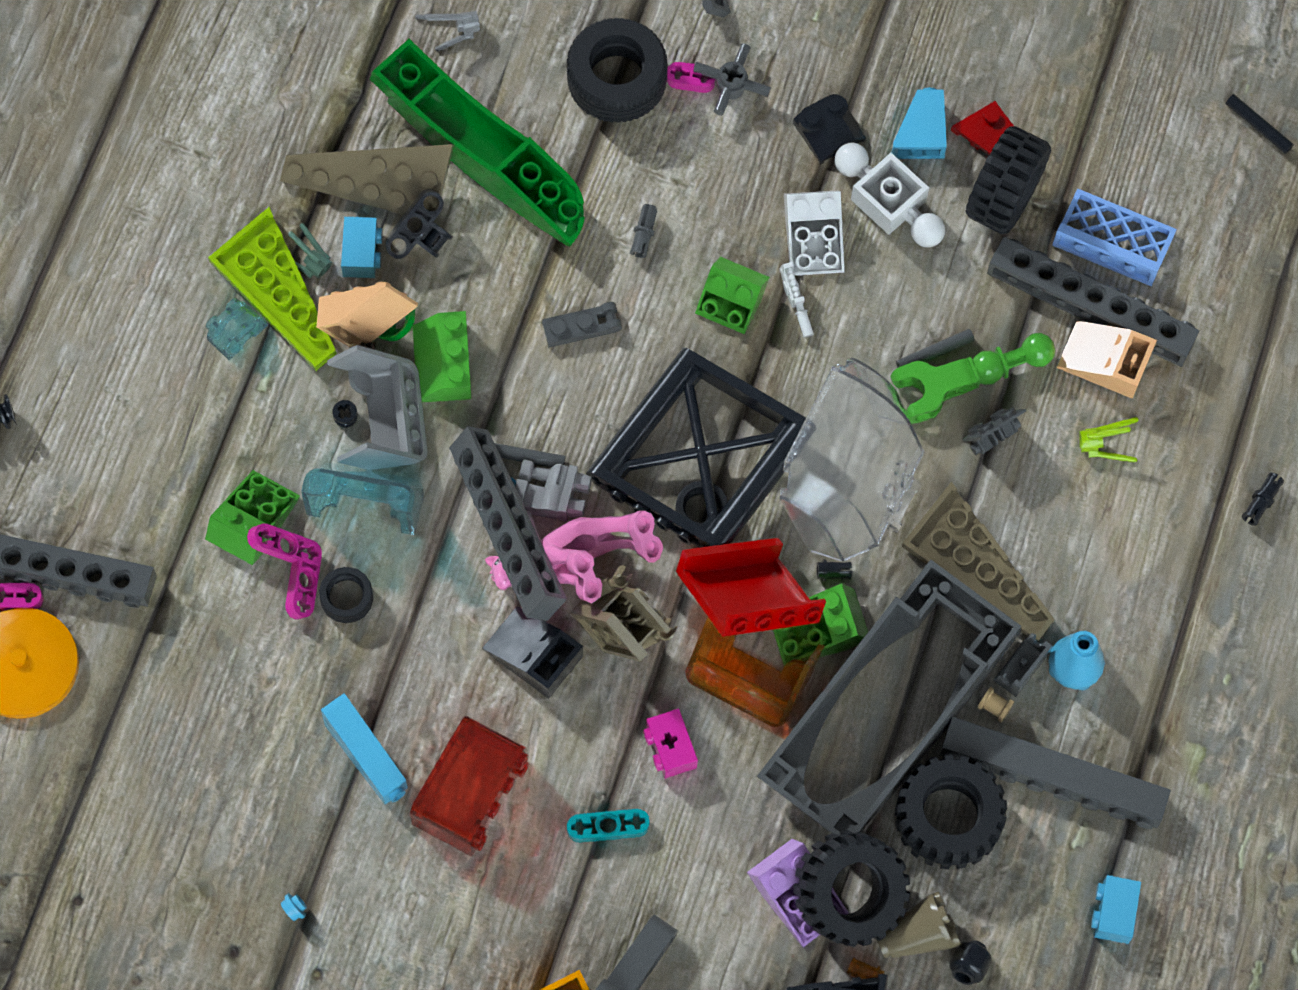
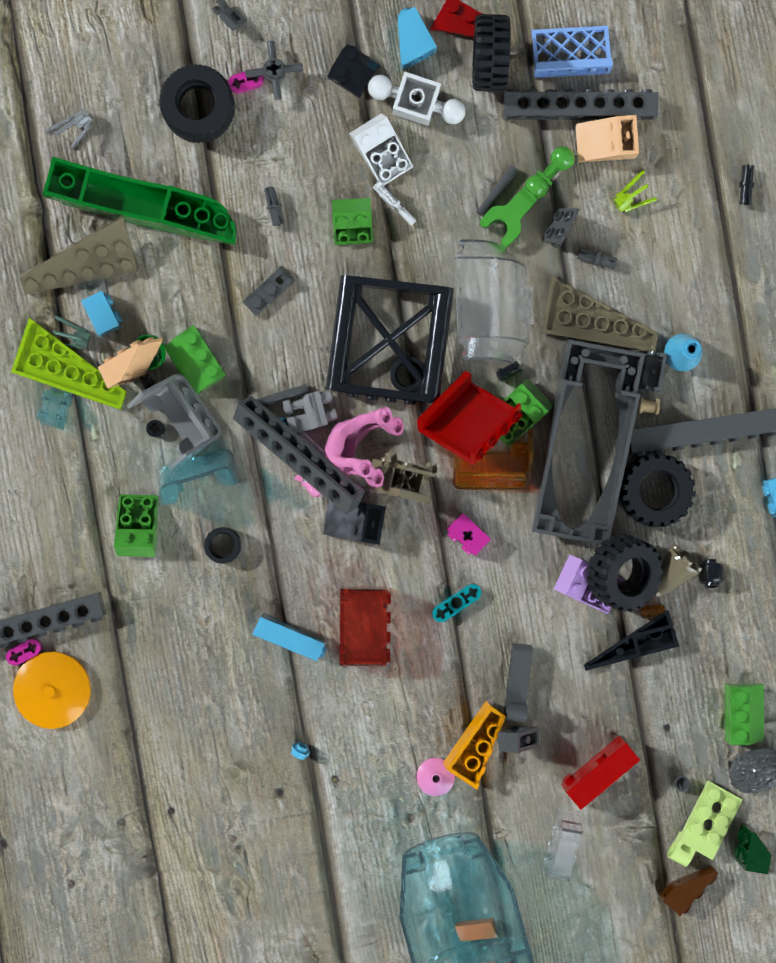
camera: 30 degrees left, 20 degrees up
dark pink beam [247,523,322,620] -> none
black piece [385,189,453,259] -> none
none -> dark grey pin [577,247,617,270]

